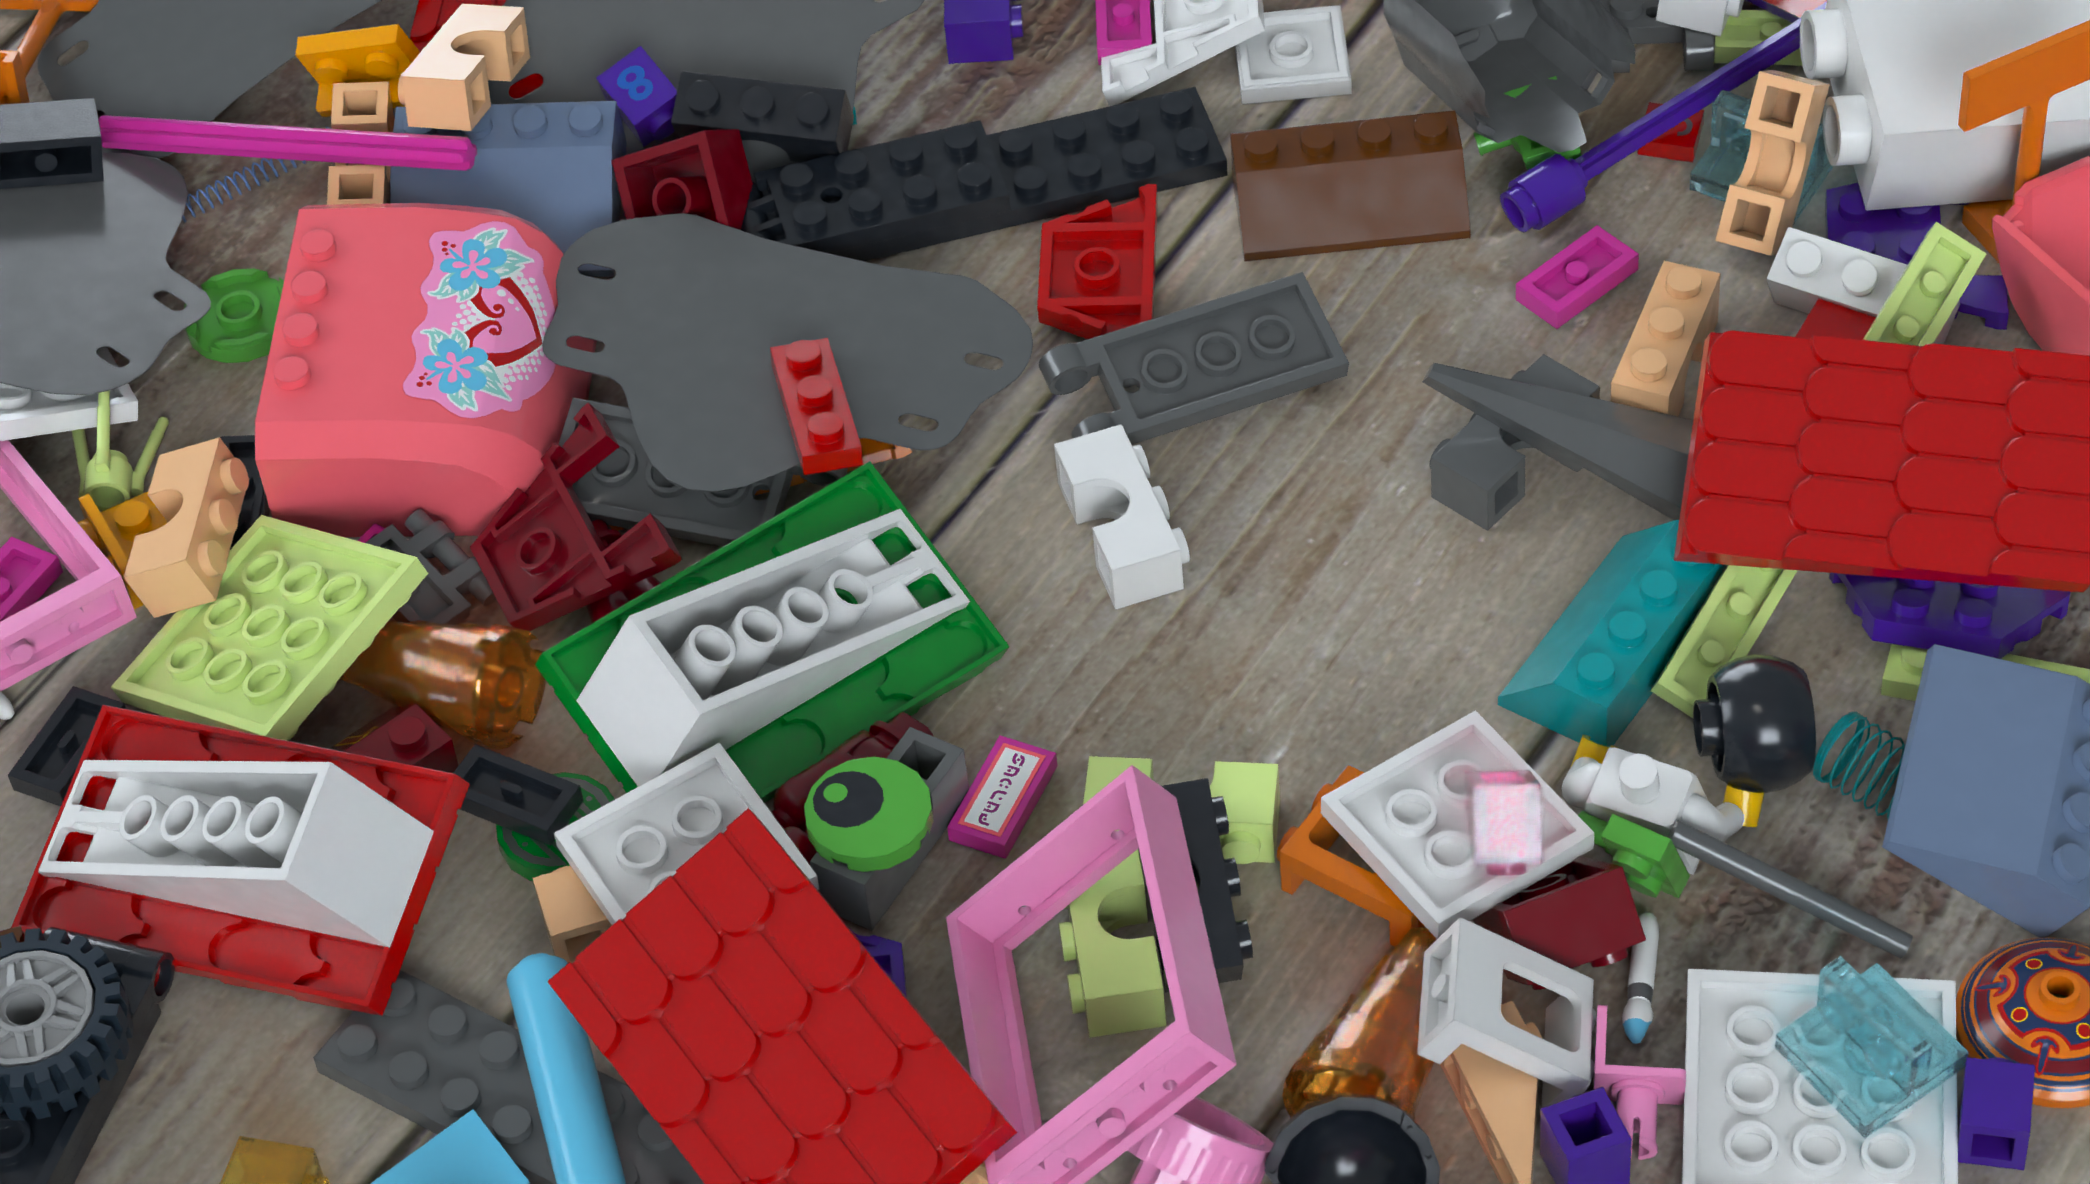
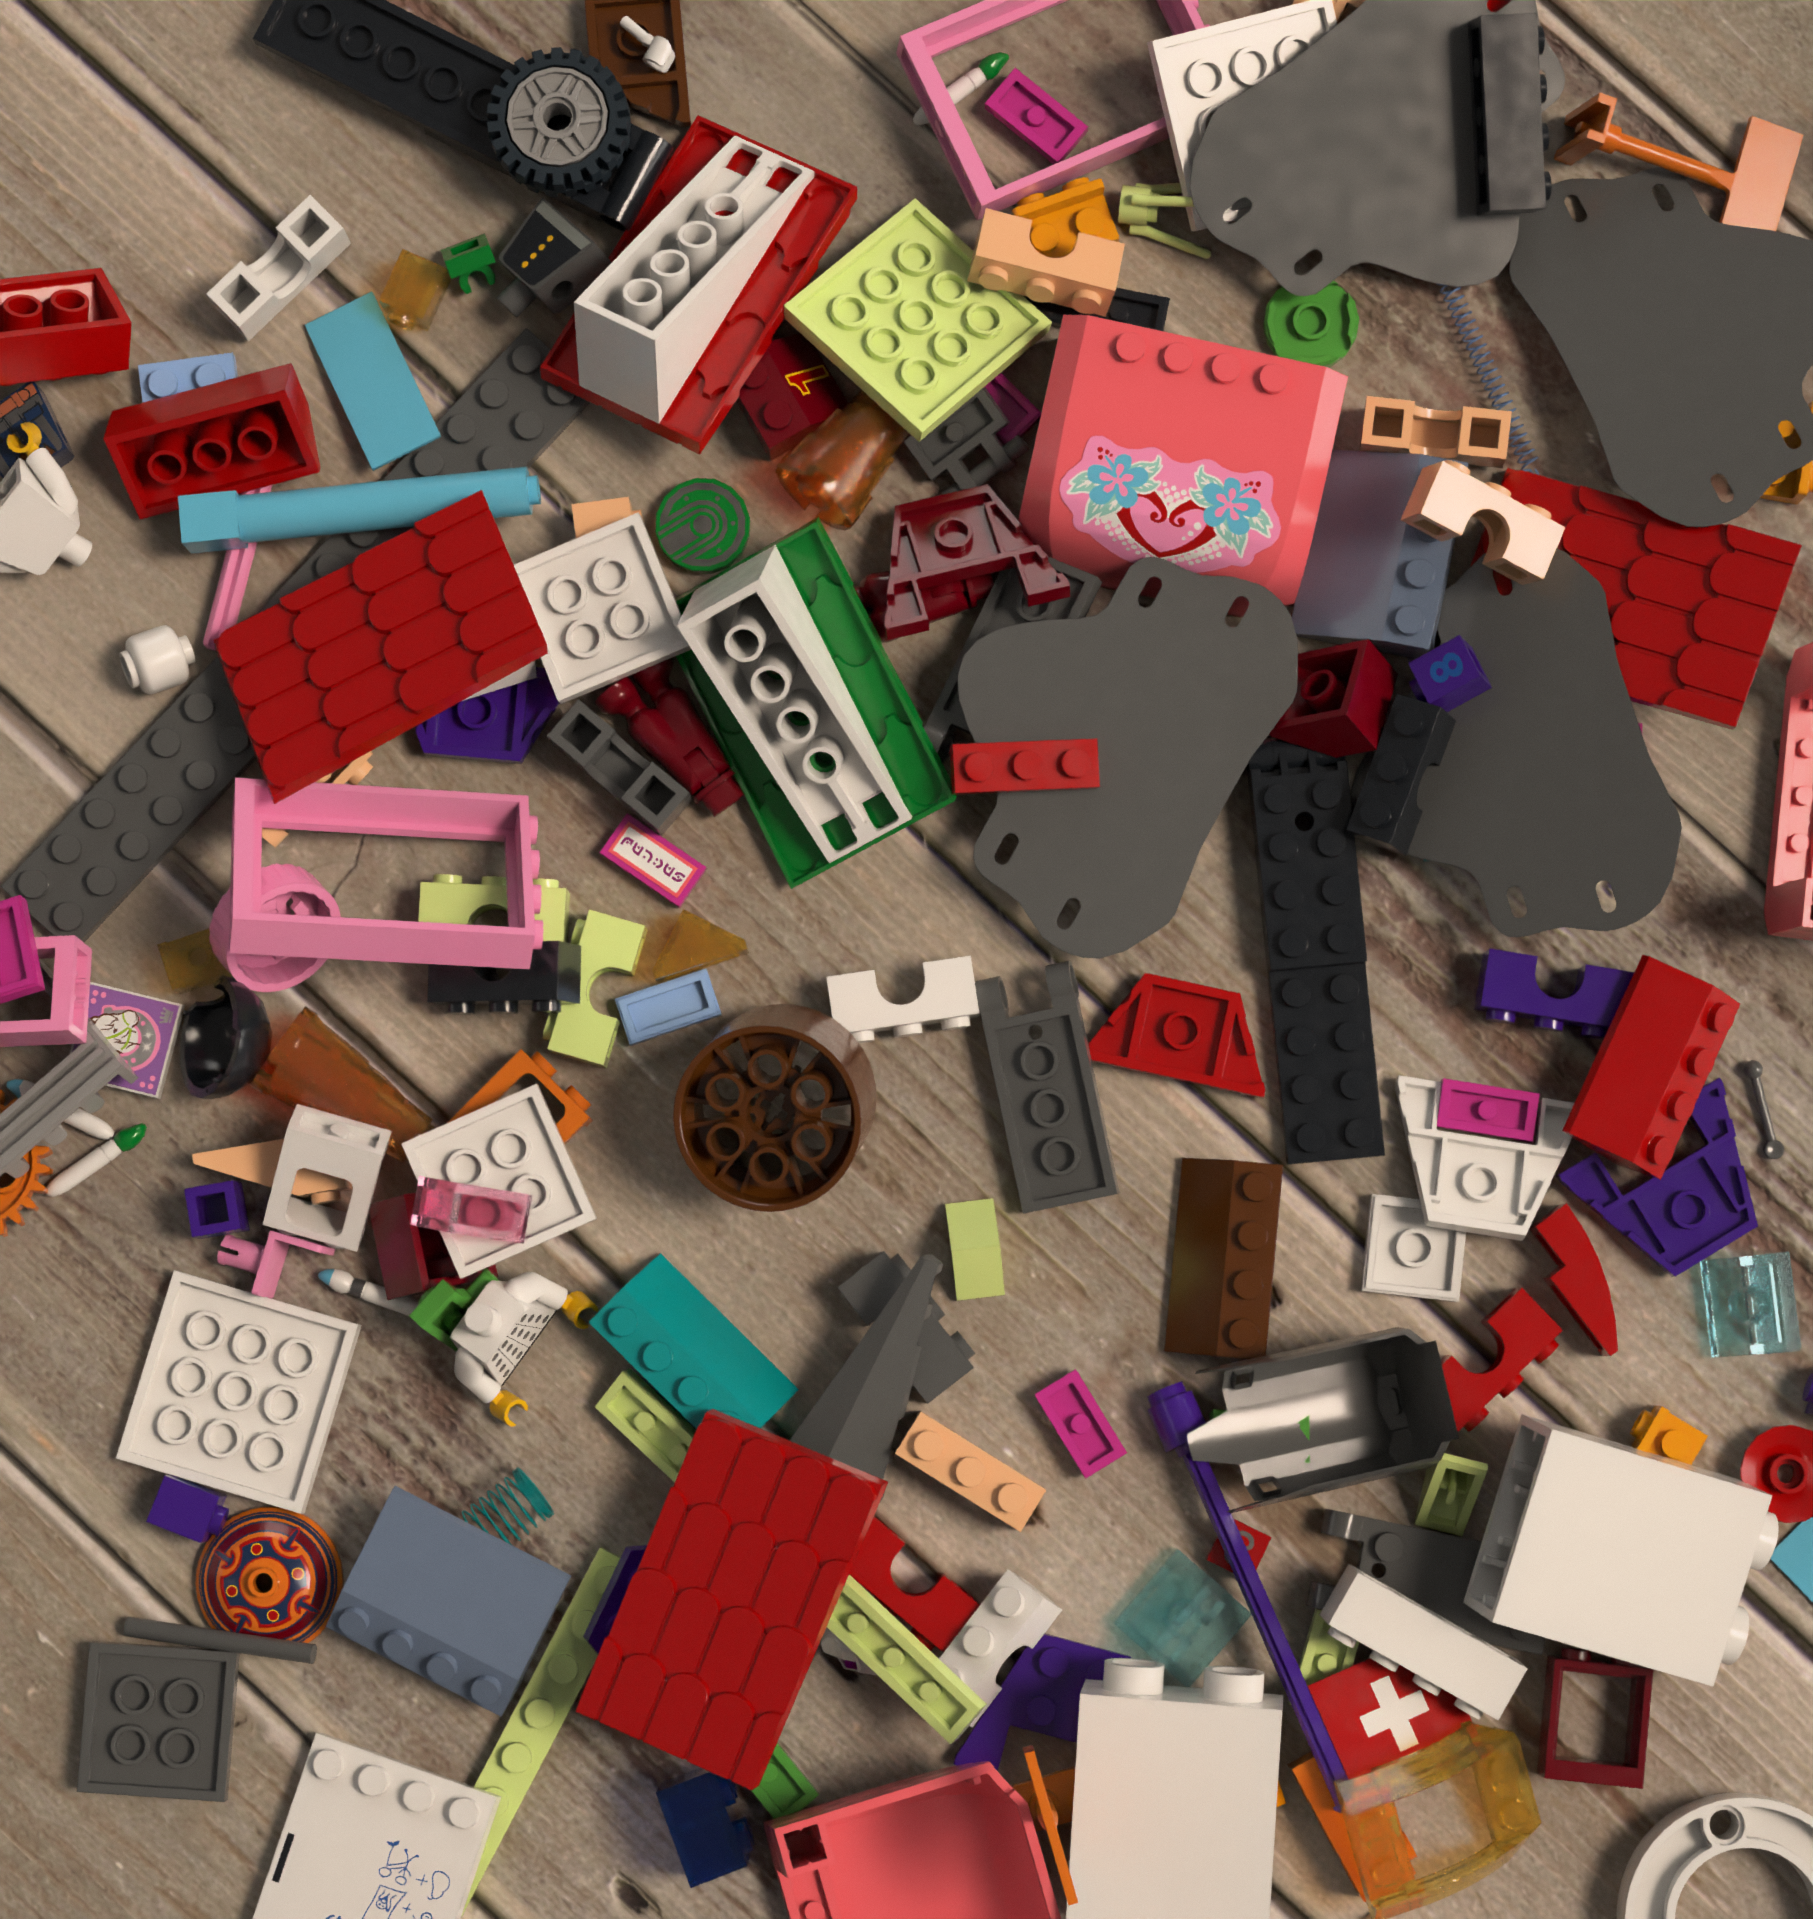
camera: 95 degrees right, 35 degrees up
black plate [8,686,126,806] -> none
dark pink axle [98,115,477,171] -> none
light orange bracket [295,24,421,117] -> none
black plate [453,744,584,846] -> none
bright green tile [804,757,934,872] -> none
dark grey bar [1668,820,1913,958] -> none
black wheel [1693,654,1816,793] -> none
light nougat arch [1715,70,1830,256] -> none
clear light blue bracket [1775,956,1969,1139] -> none
none -> green tile [440,233,496,294]
none -> torso [496,198,612,318]
none -> light blue tile [615,968,722,1046]
none -> clear yellow slope [652,909,749,984]
none -> reddish brown wheel [673,1004,876,1212]
none -> yellowish green slope [945,1198,1005,1301]

